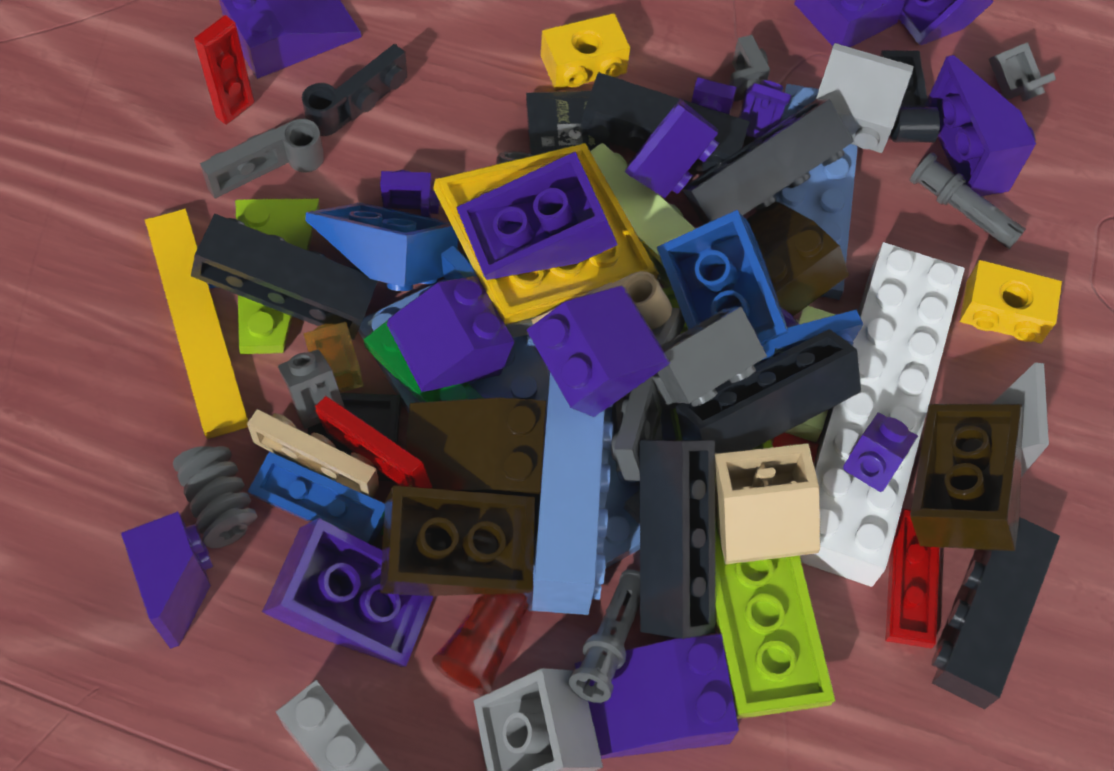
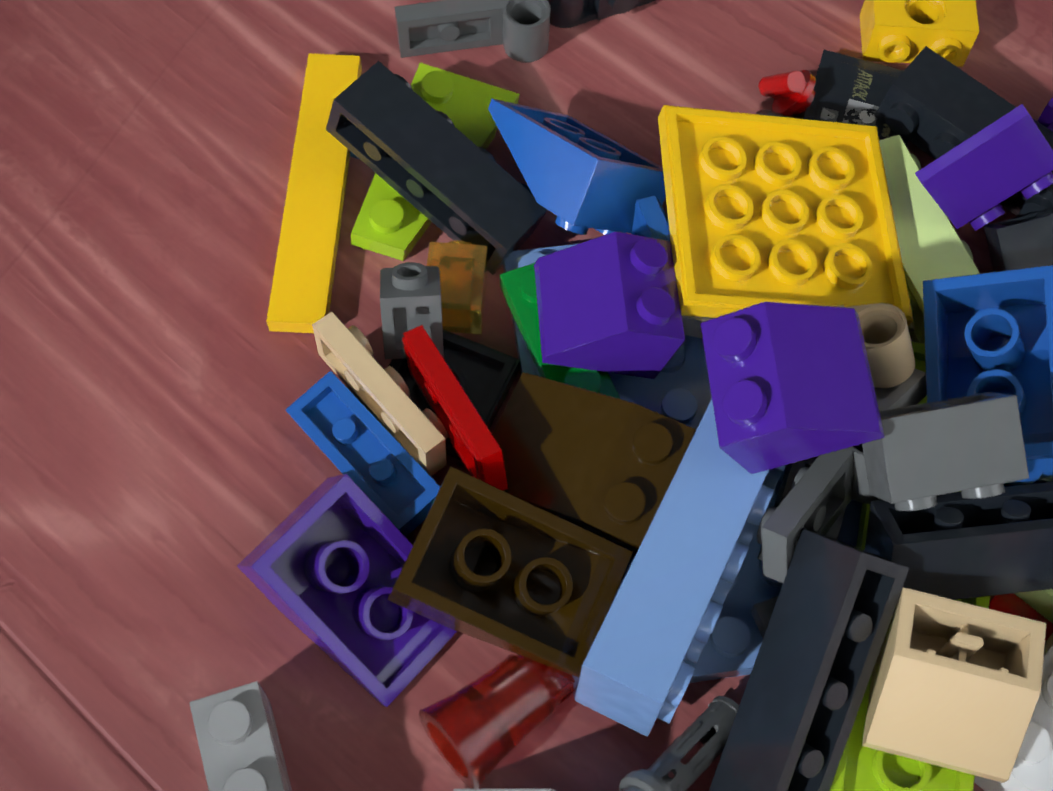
camera: 25 degrees right, 0 degrees up
dark purple slope [121,512,213,649] -> none
dark grey piece [172,446,258,548] -> none
dark purple bracket [380,170,440,218] -> none
dark purple slope [456,152,618,280] -> none
none -> red plate [759,70,816,117]

